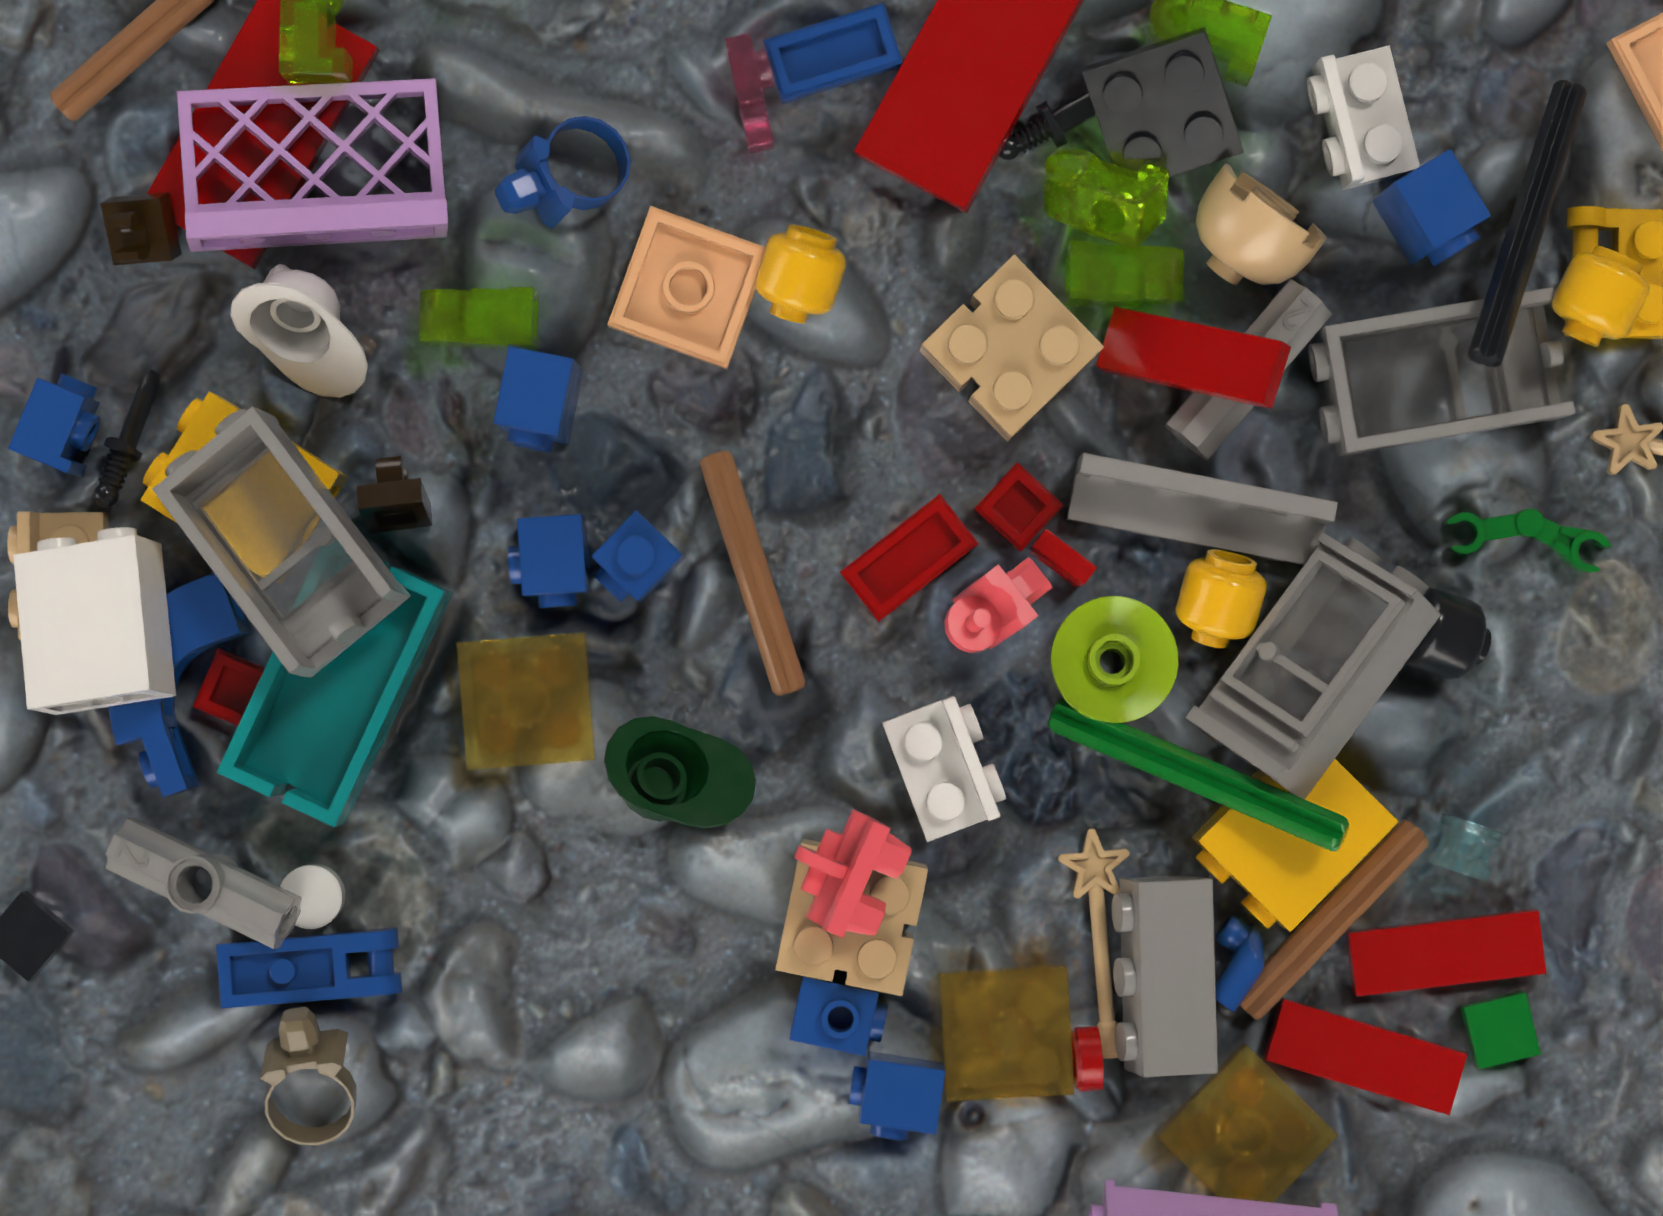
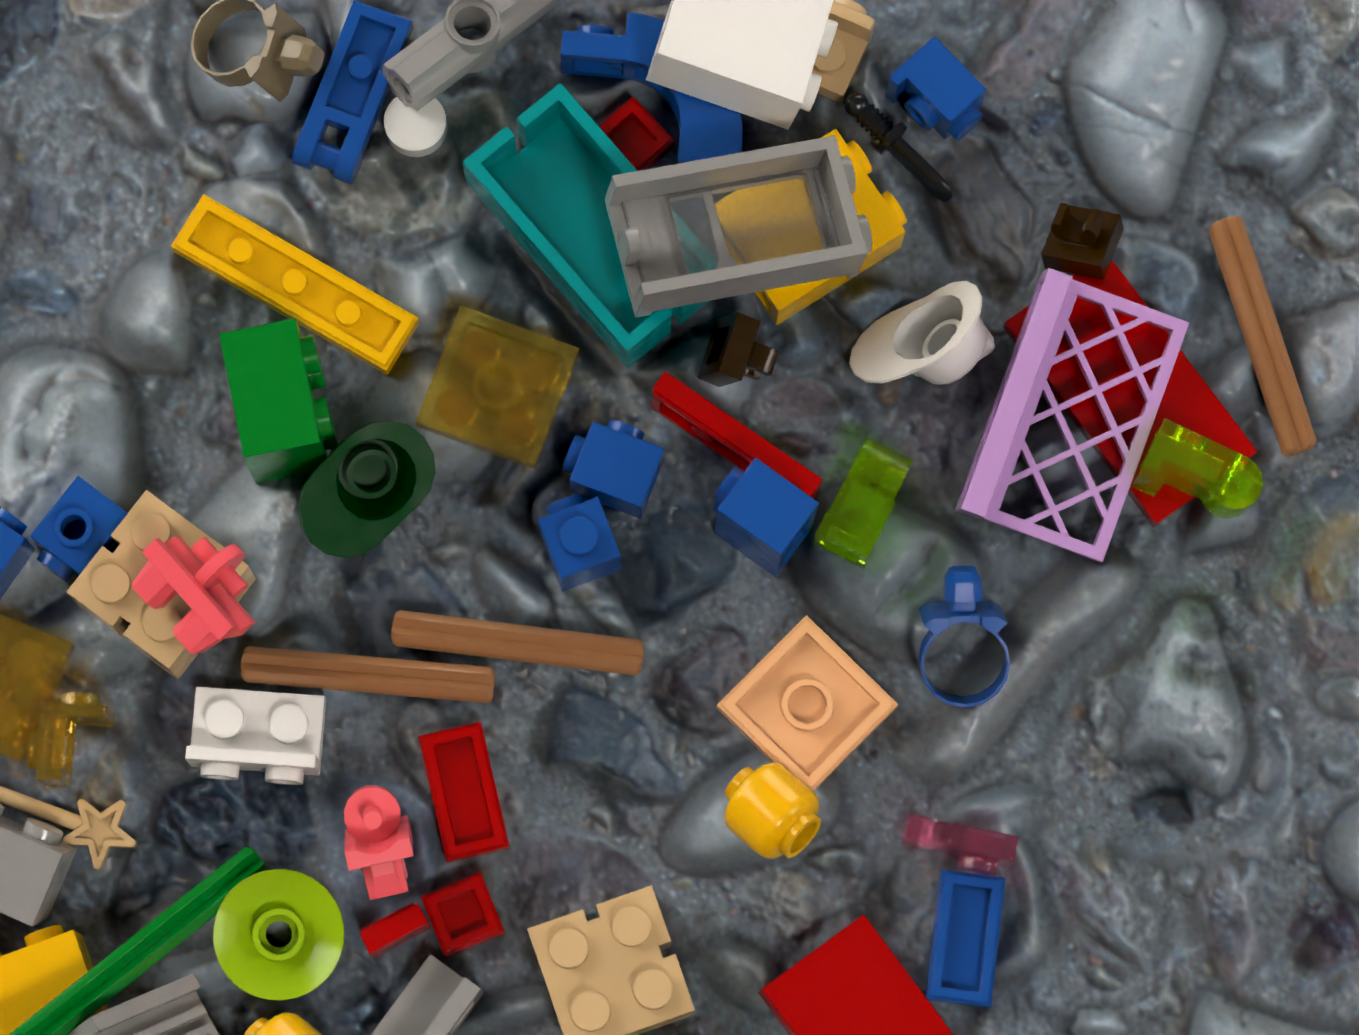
camera: 110 degrees right, 10 degrees down
none -> clear yellow bracket [27,692,115,788]
none -> yellow tile [171,194,420,375]
none -> green brick [219,318,338,484]
none -> medium nougat axle [240,646,495,703]
none -> red tile [650,371,823,499]

